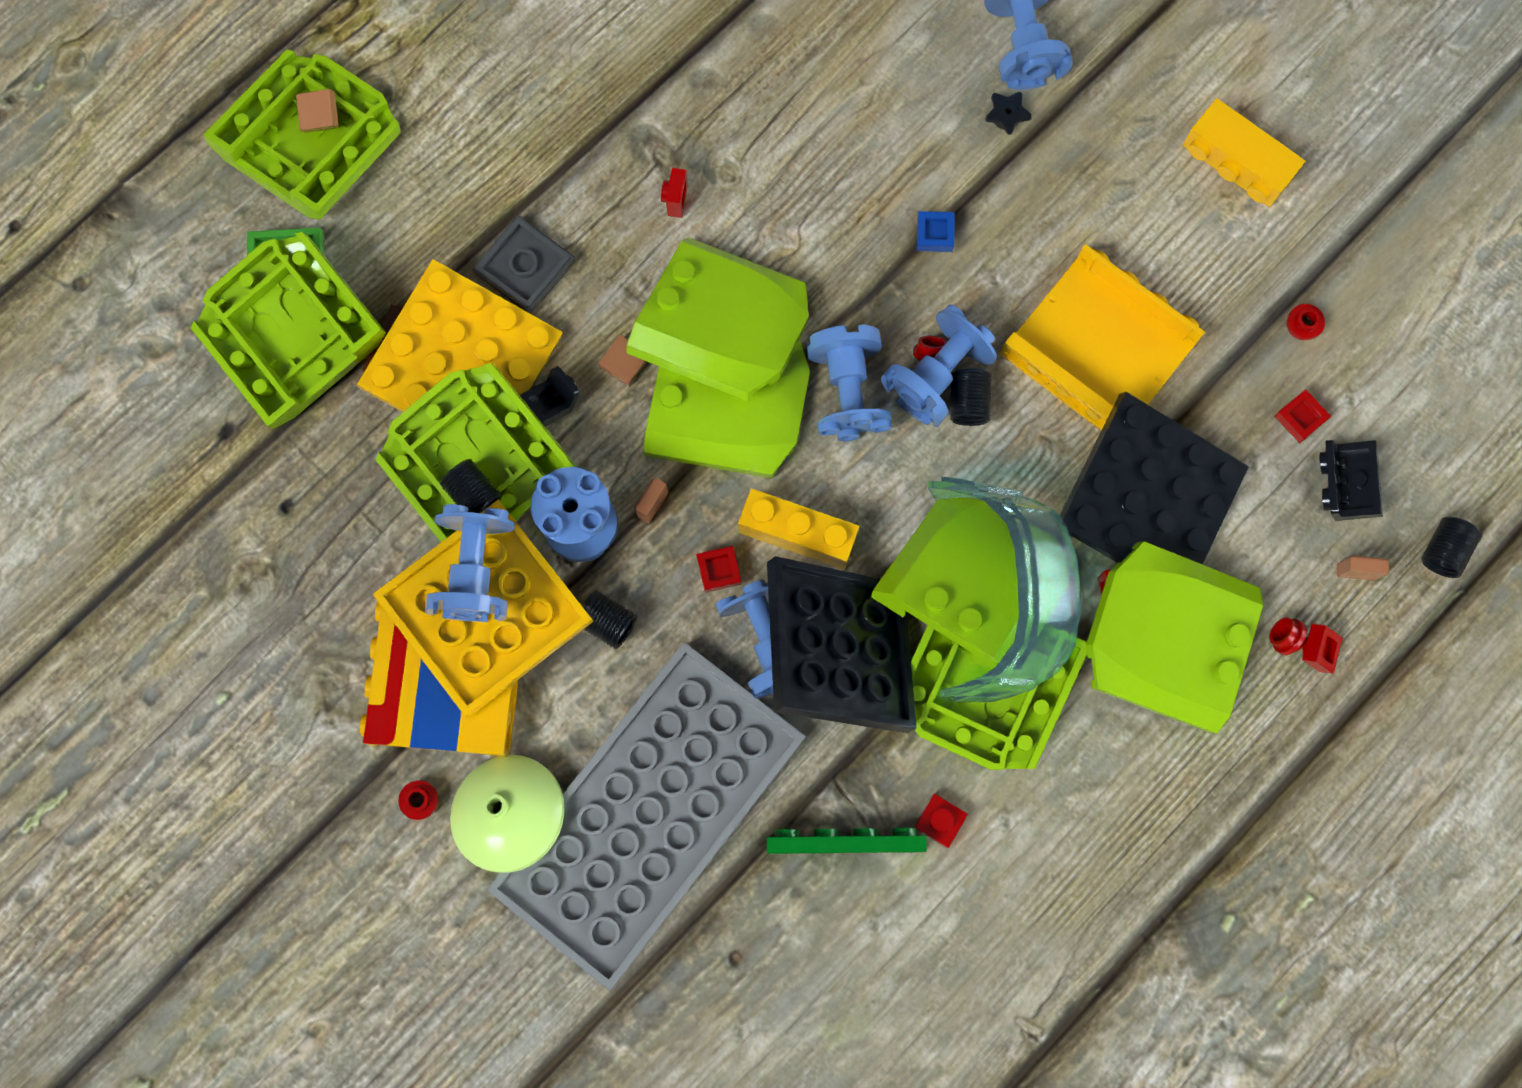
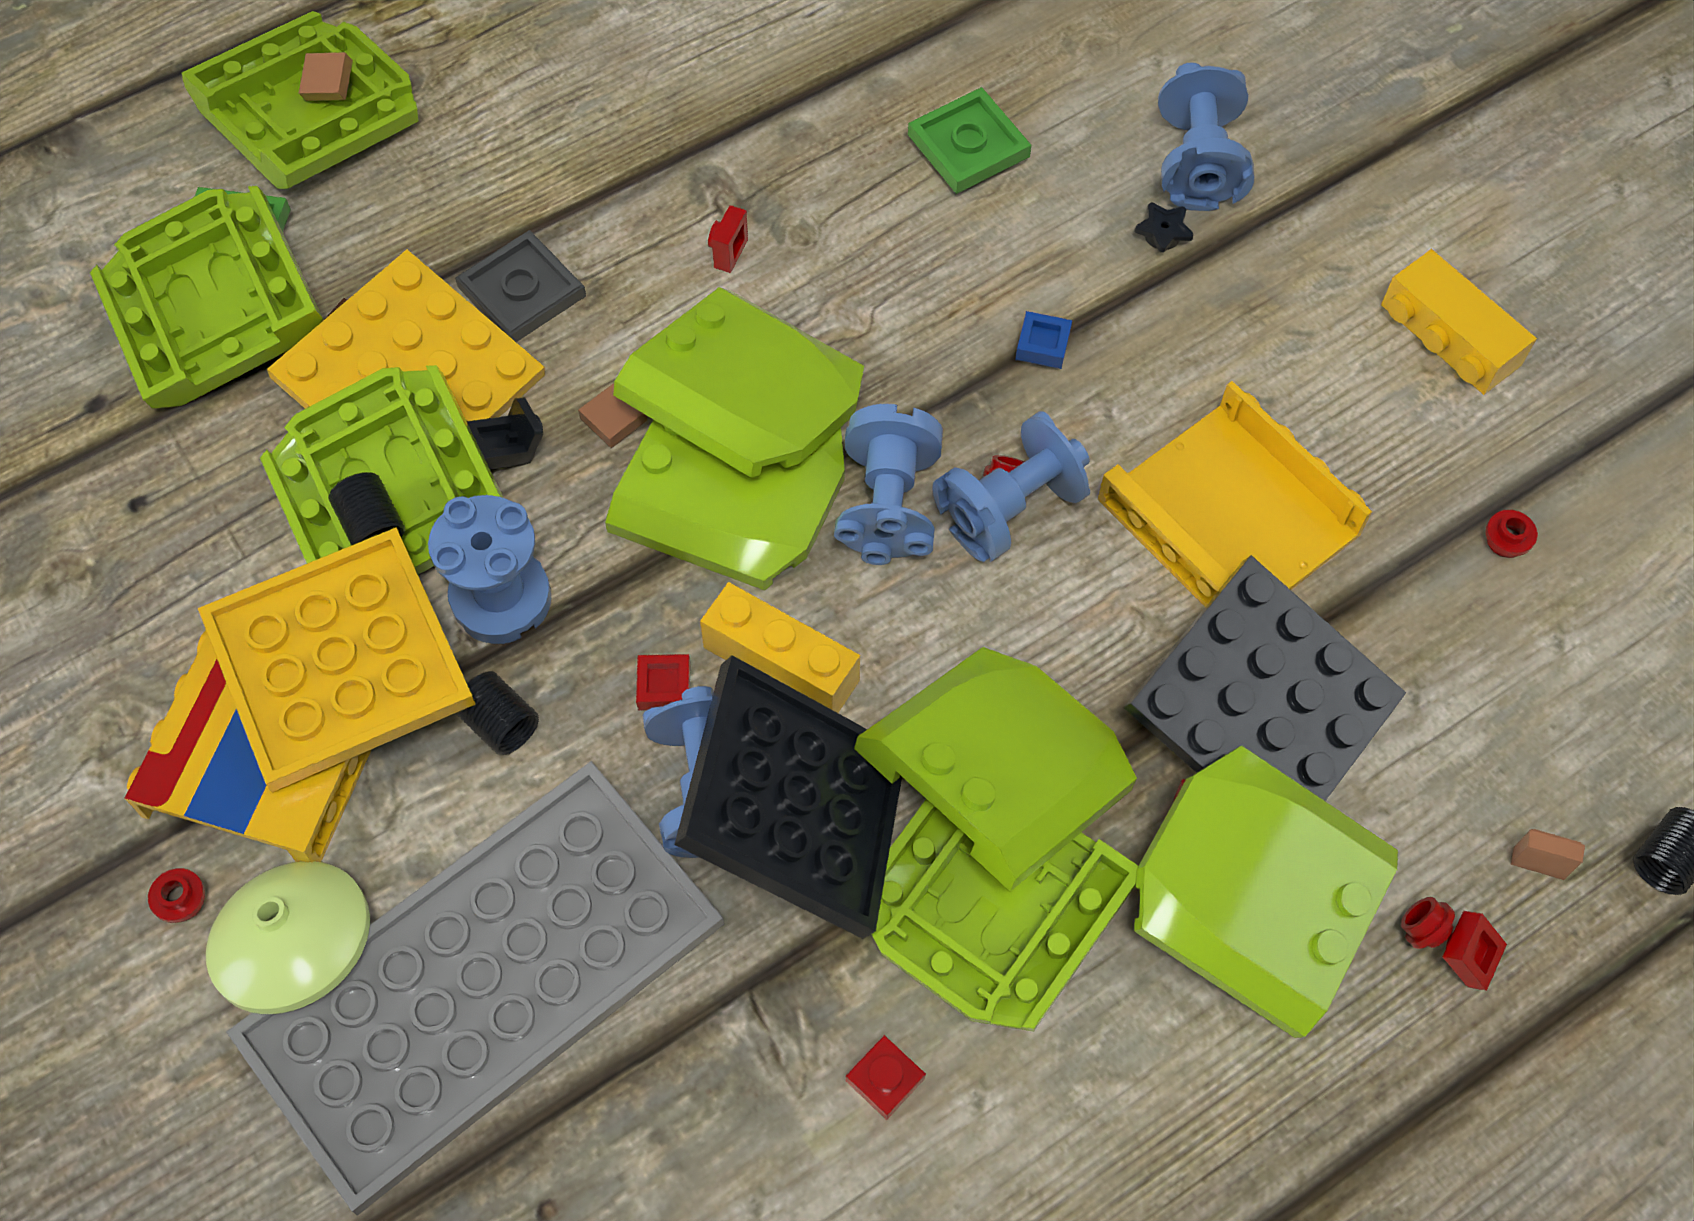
camera: 10 degrees right, 15 degrees down
medium blue piece [425,504,515,622] -> none
nougat tile [635,478,669,524] -> none
green plate [767,828,927,854] -> none
clear light blue piece [928,477,1081,702] -> none
black piece [950,368,992,426] -> none
red plate [1274,389,1332,444] -> none
black bracket [1319,440,1383,521] -> none
none -> bright green plate [908,87,1032,194]

